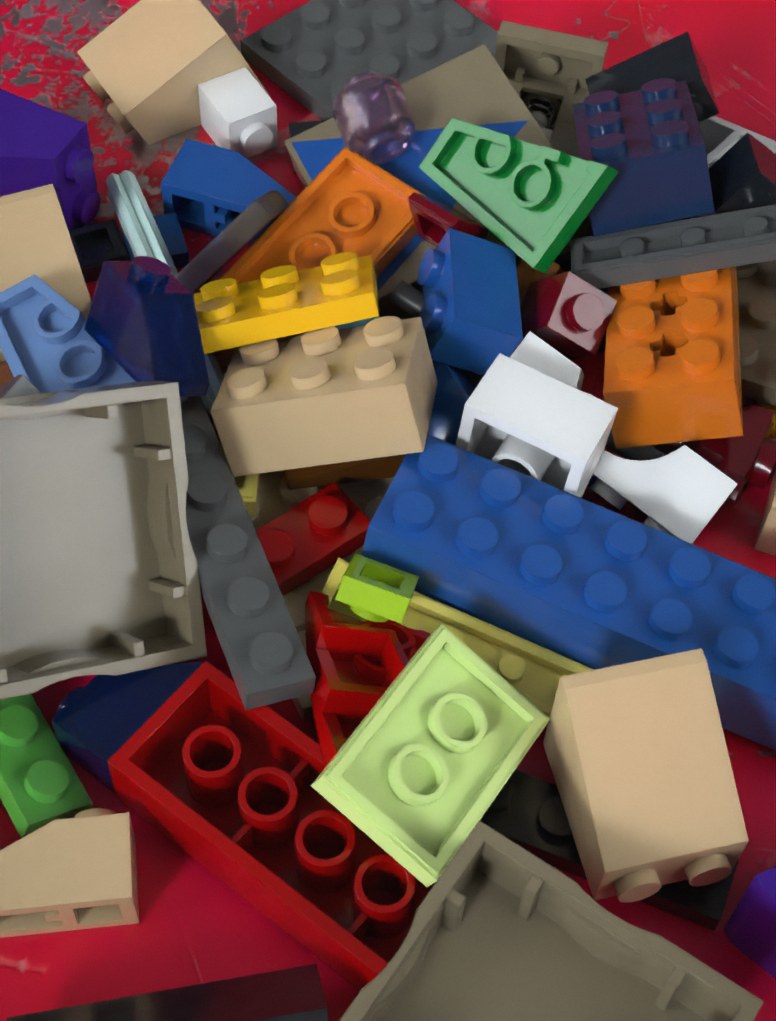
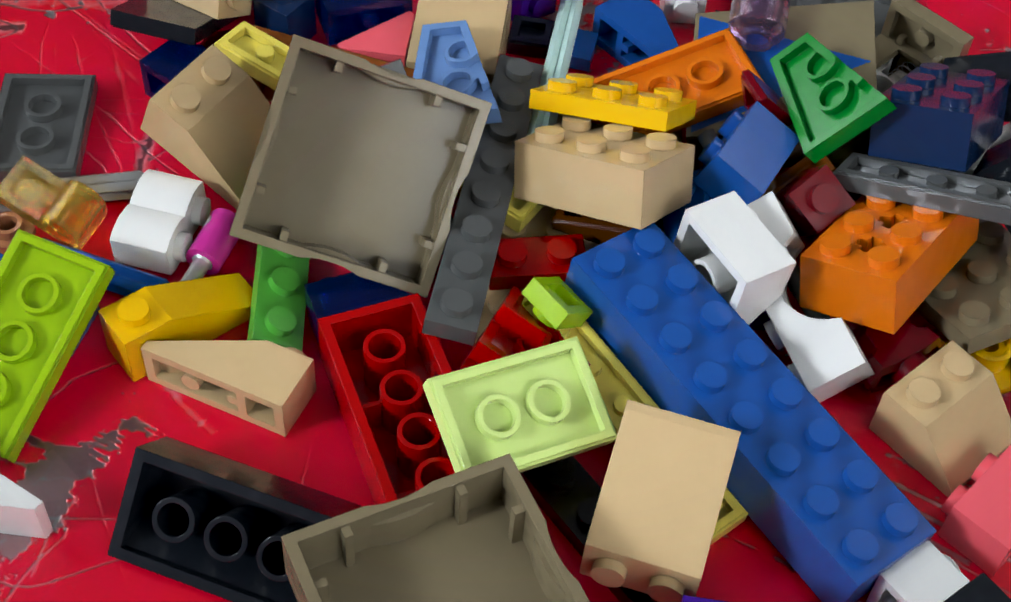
camera: 30 degrees right, 5 degrees down
clear blue slope [84,256,210,397] -> none
dark brown tile [172,190,290,299] -> none

